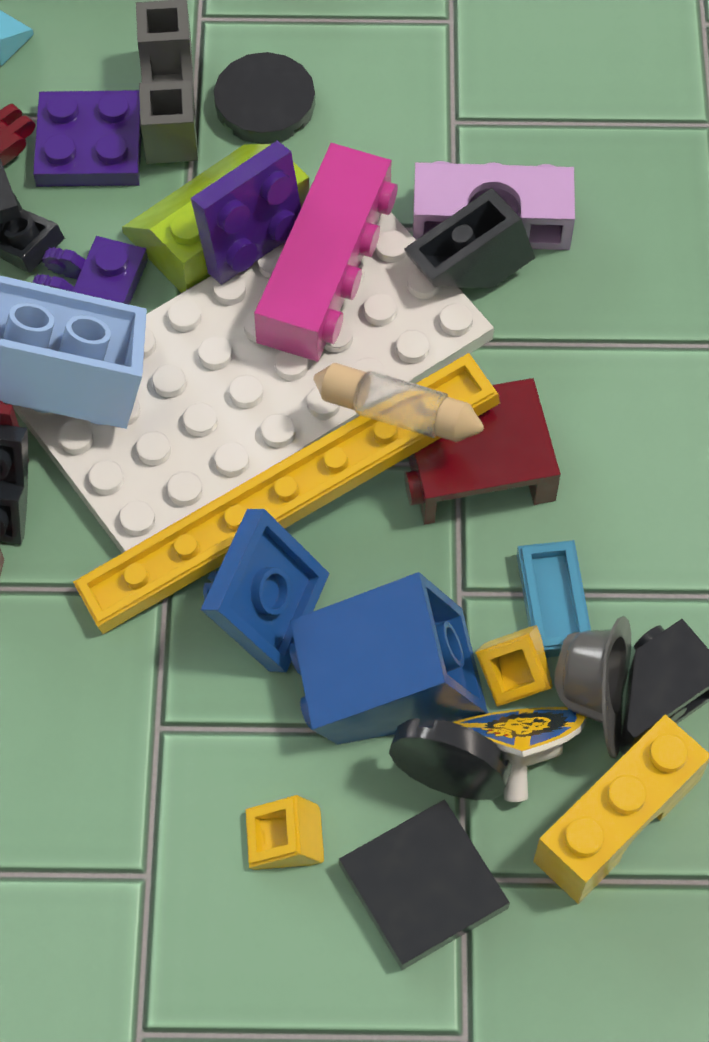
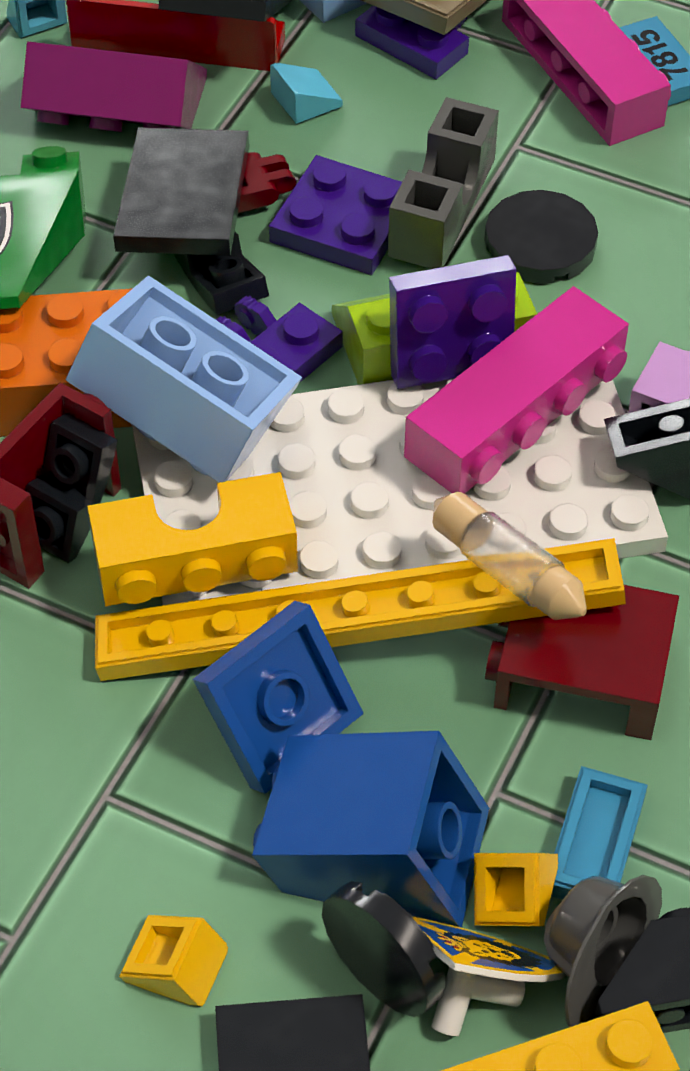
camera: 25 degrees right, 10 degrees down
none -> yellow arch [87,472,298,607]

